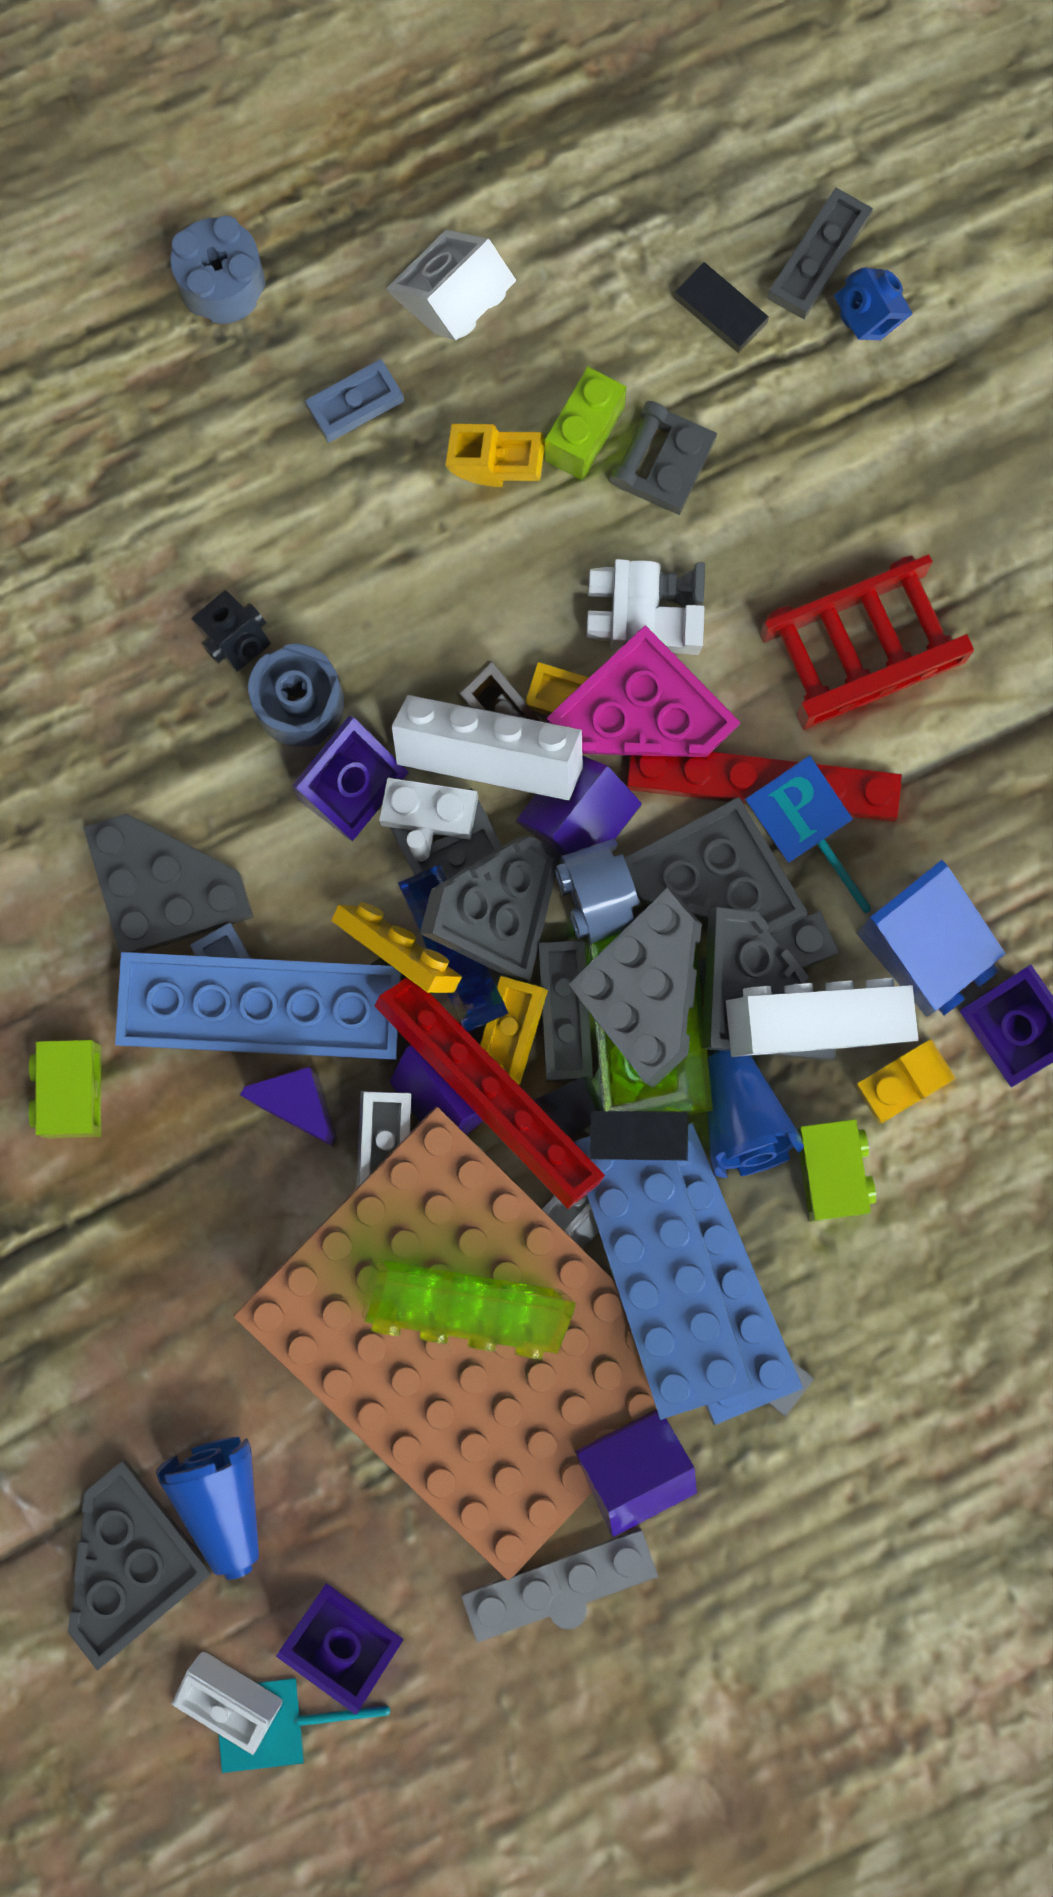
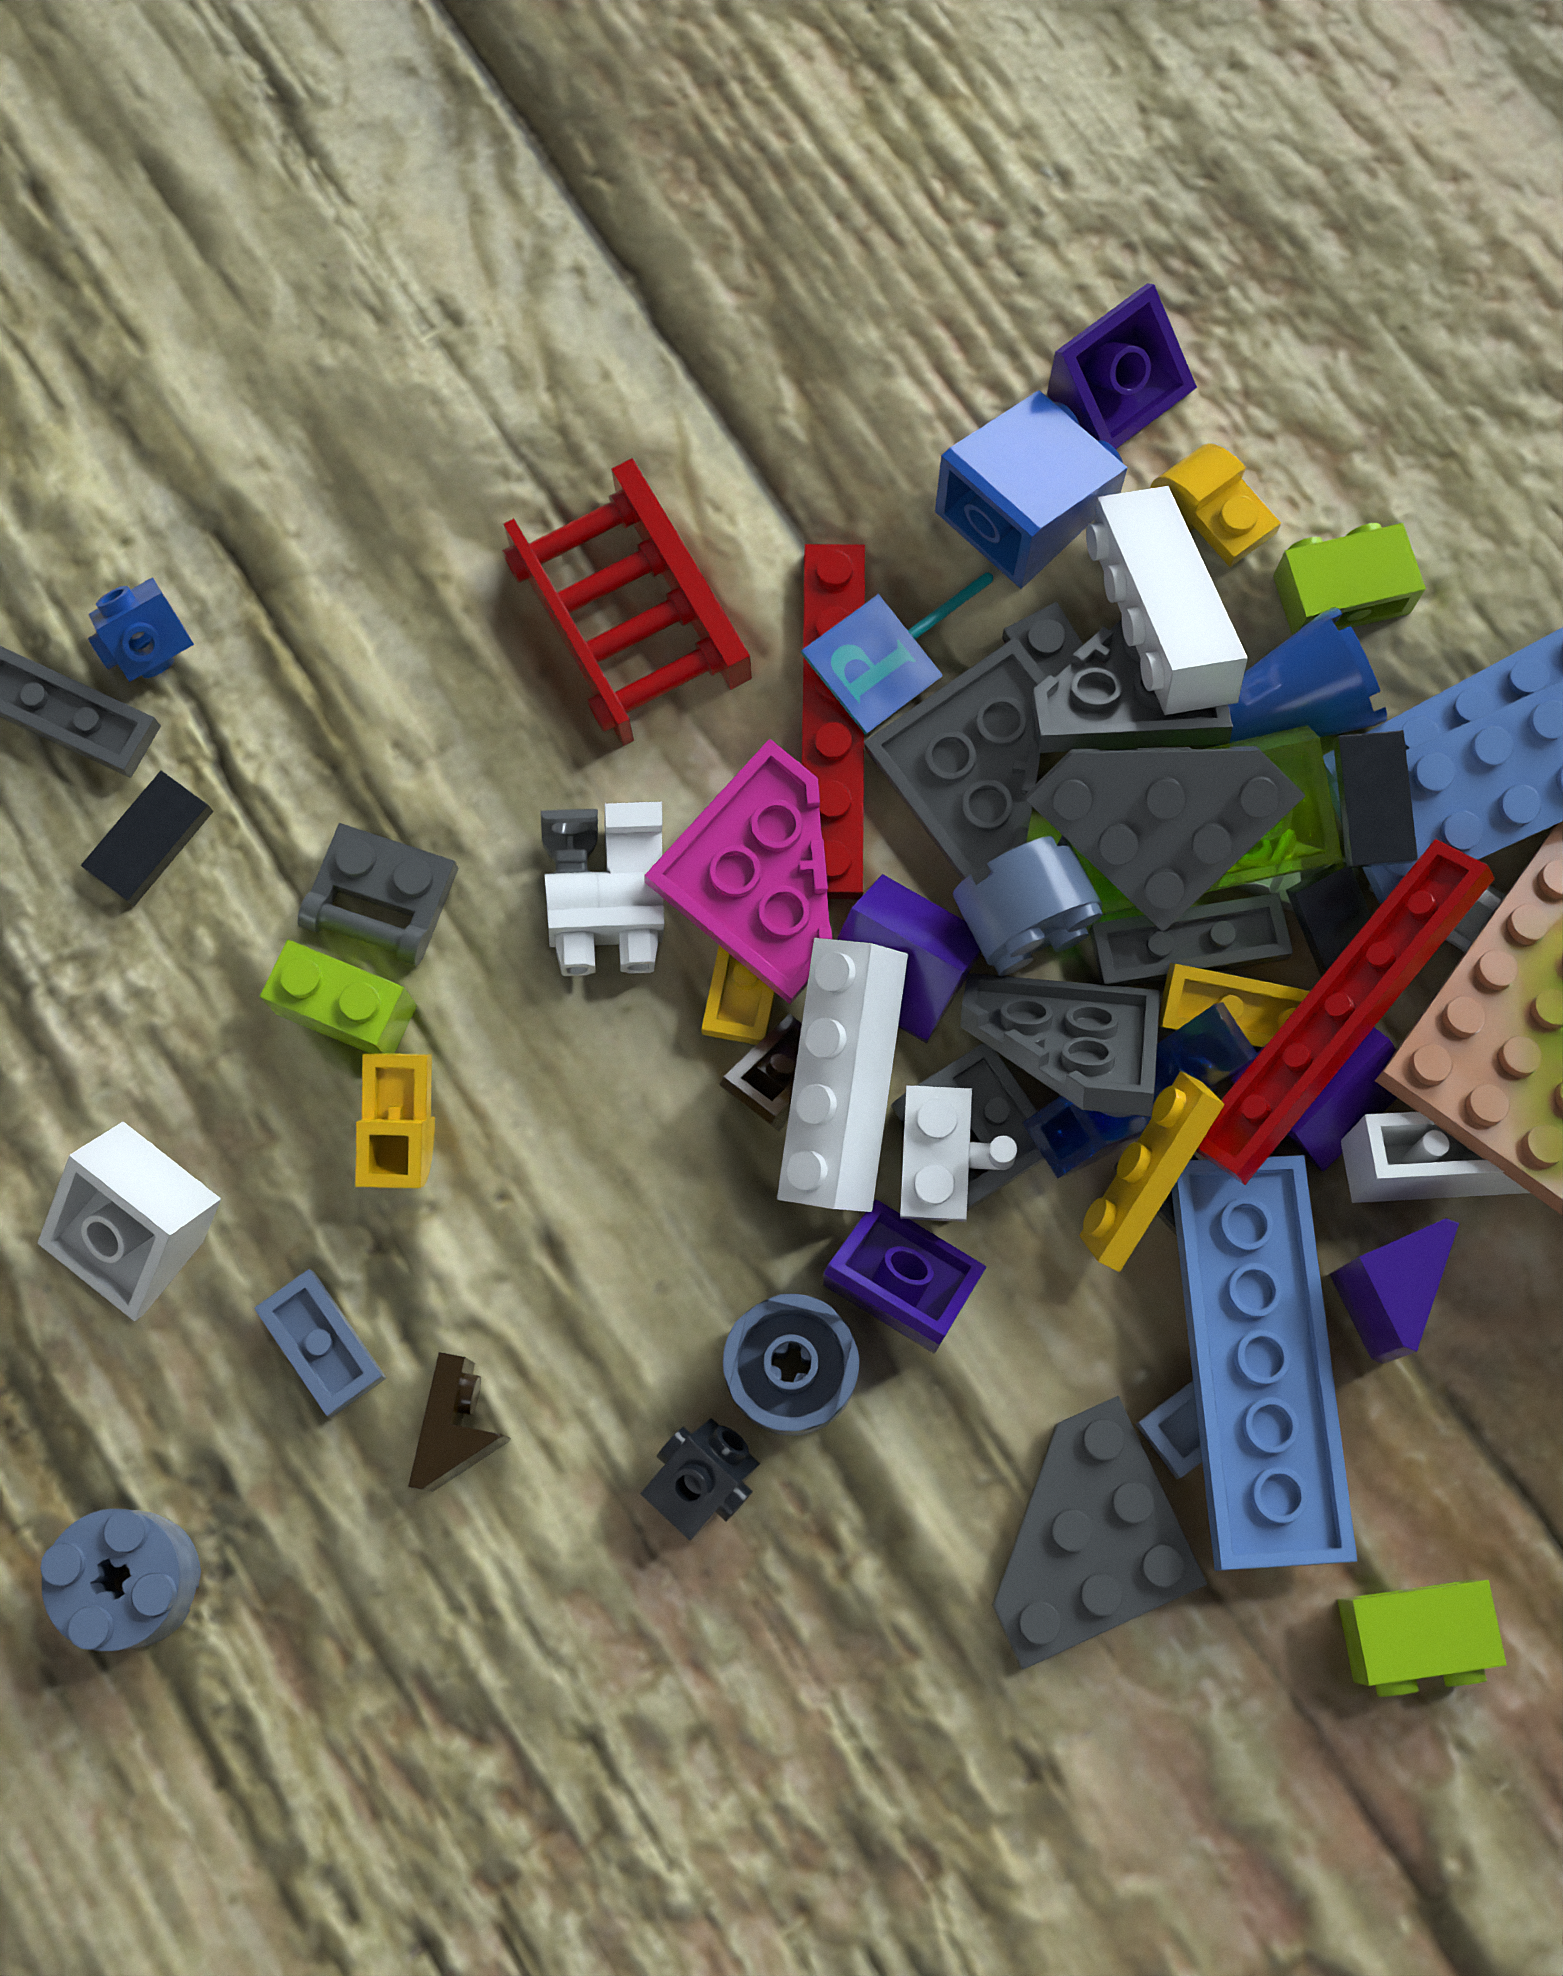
camera: 95 degrees left, 5 degrees down
none -> dark brown slope [408,1352,511,1492]

